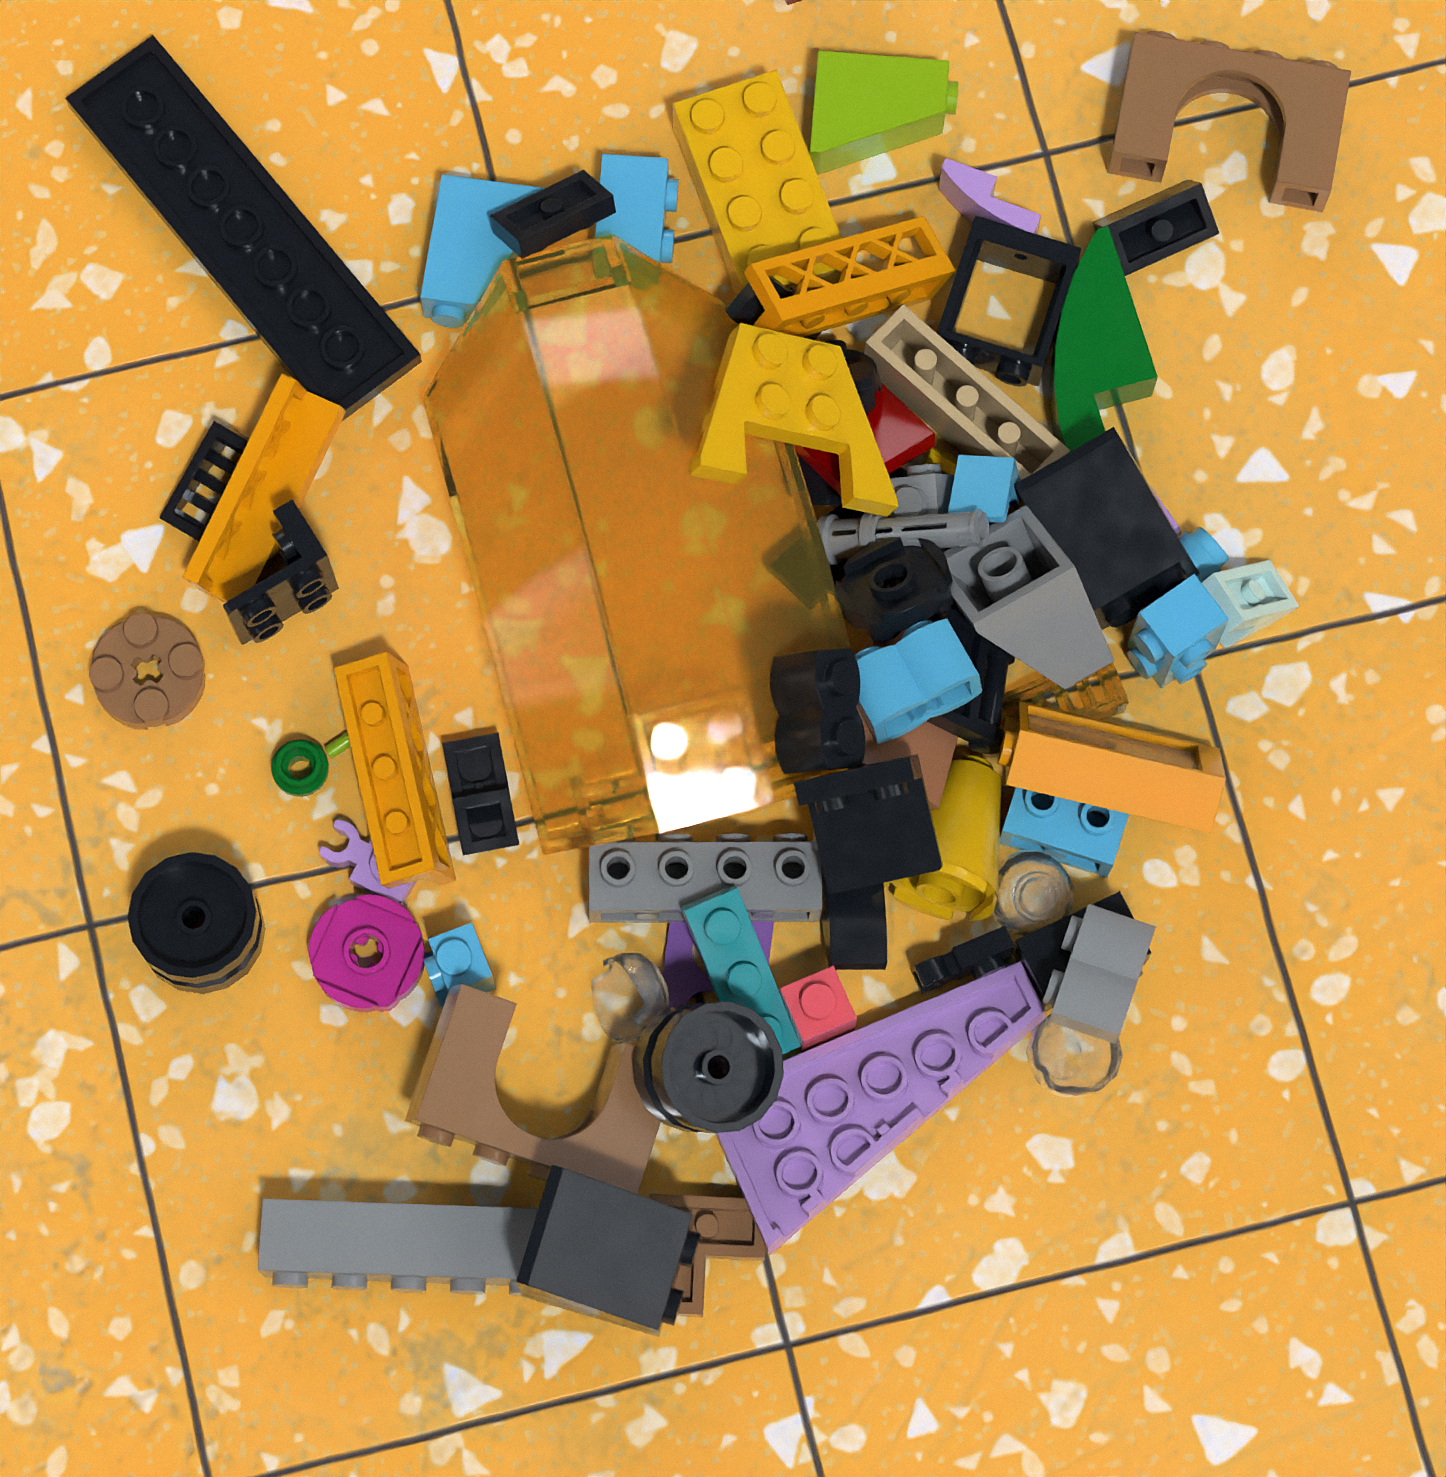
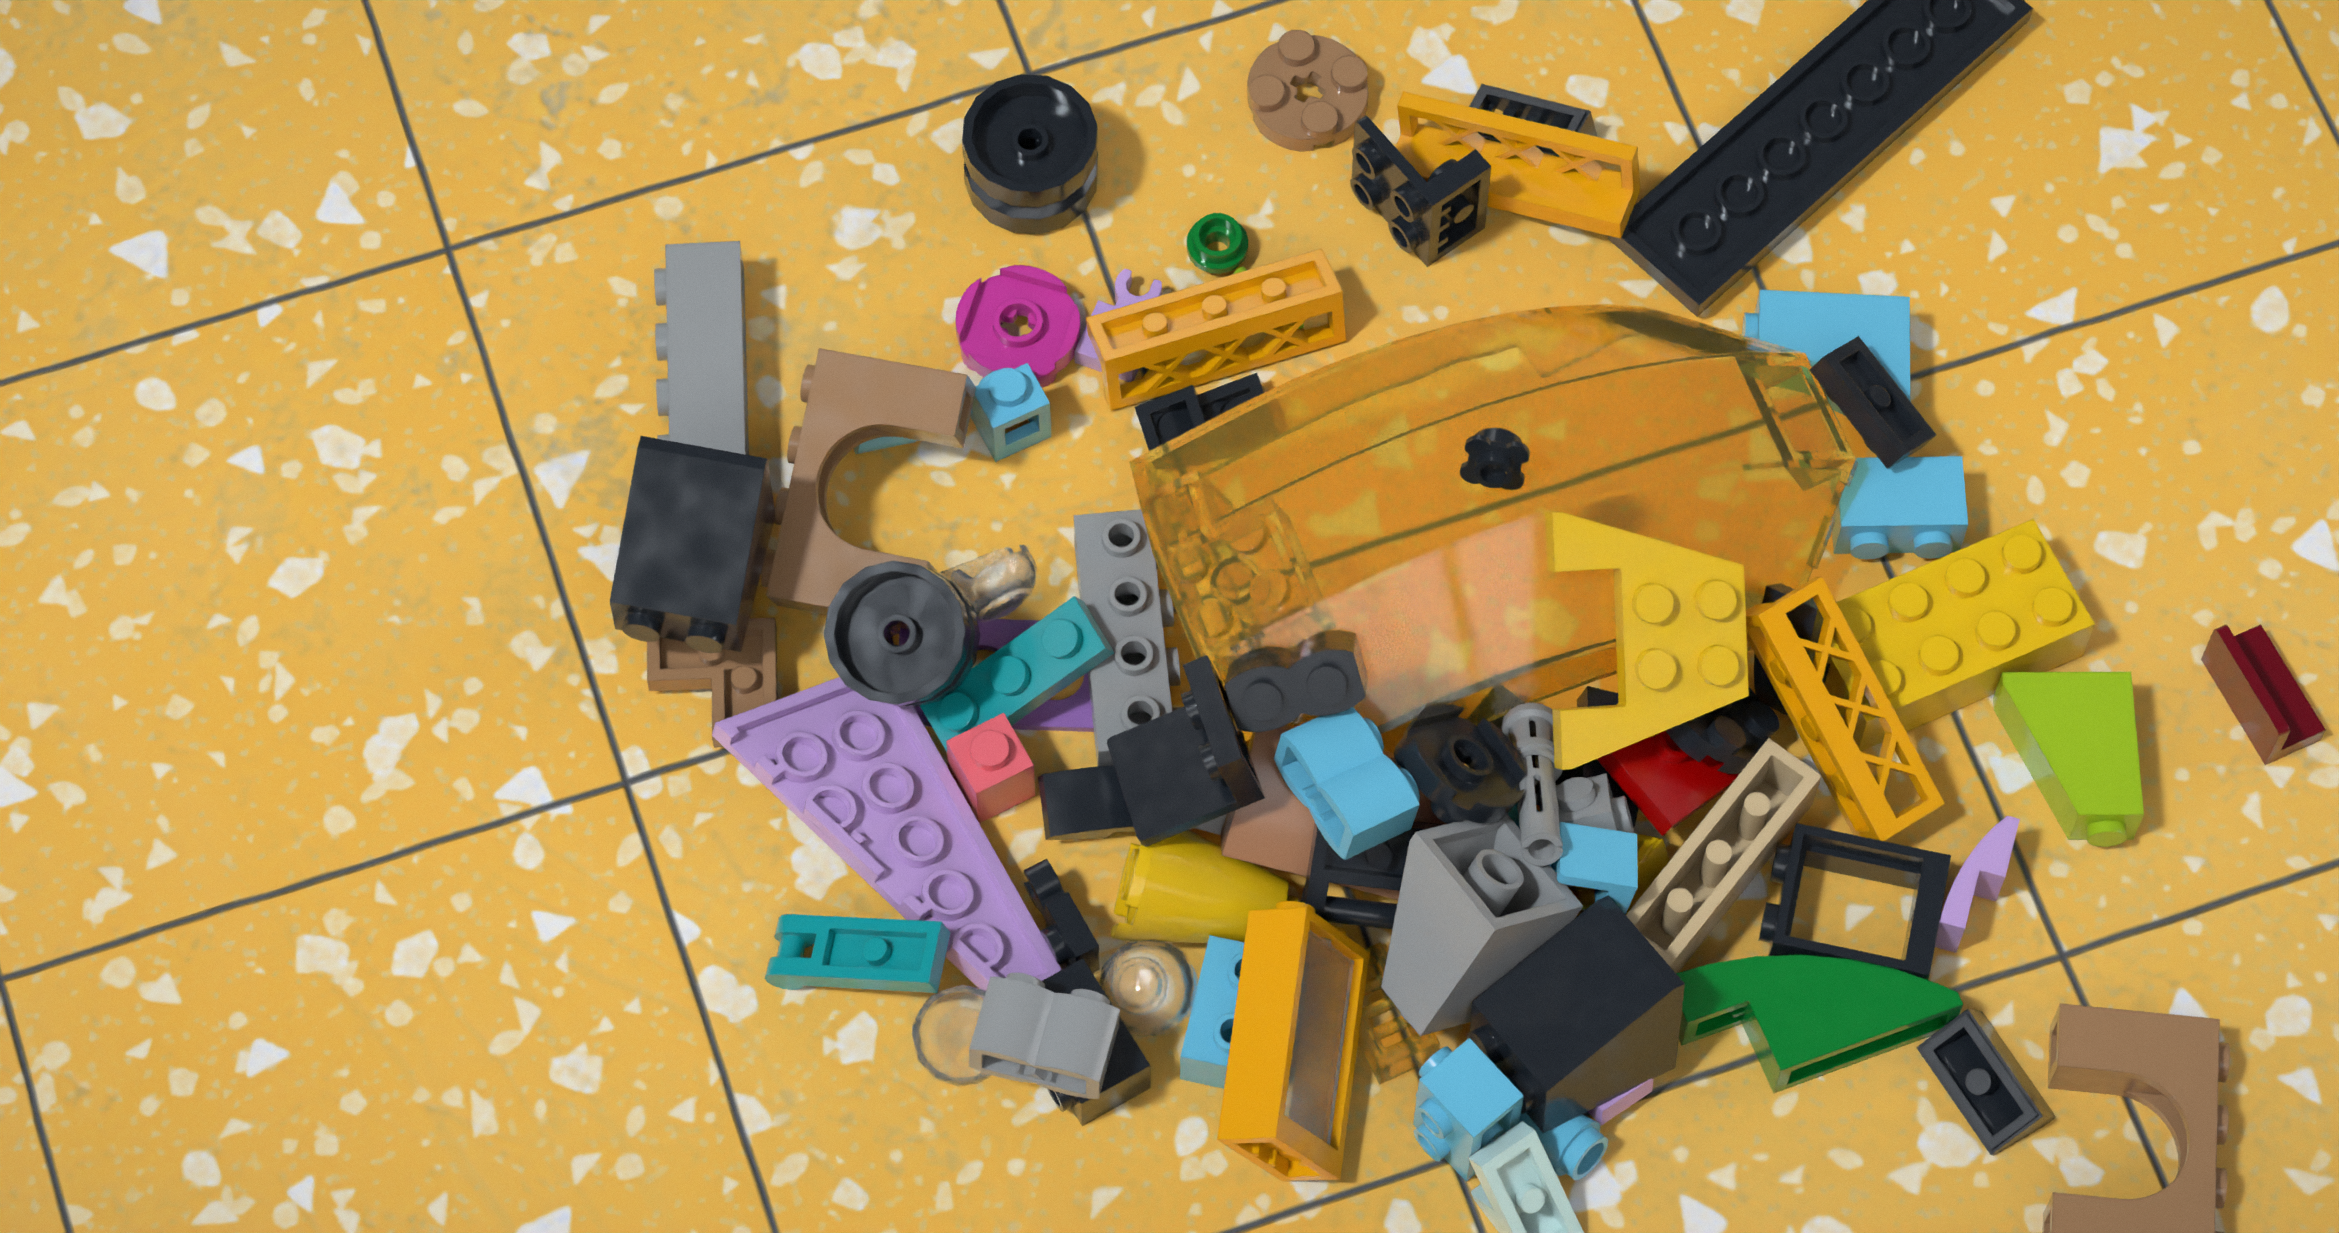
camera: 85 degrees right, 10 degrees down
none -> teal plate [765,914,951,993]
none -> black plate [1460,428,1530,491]

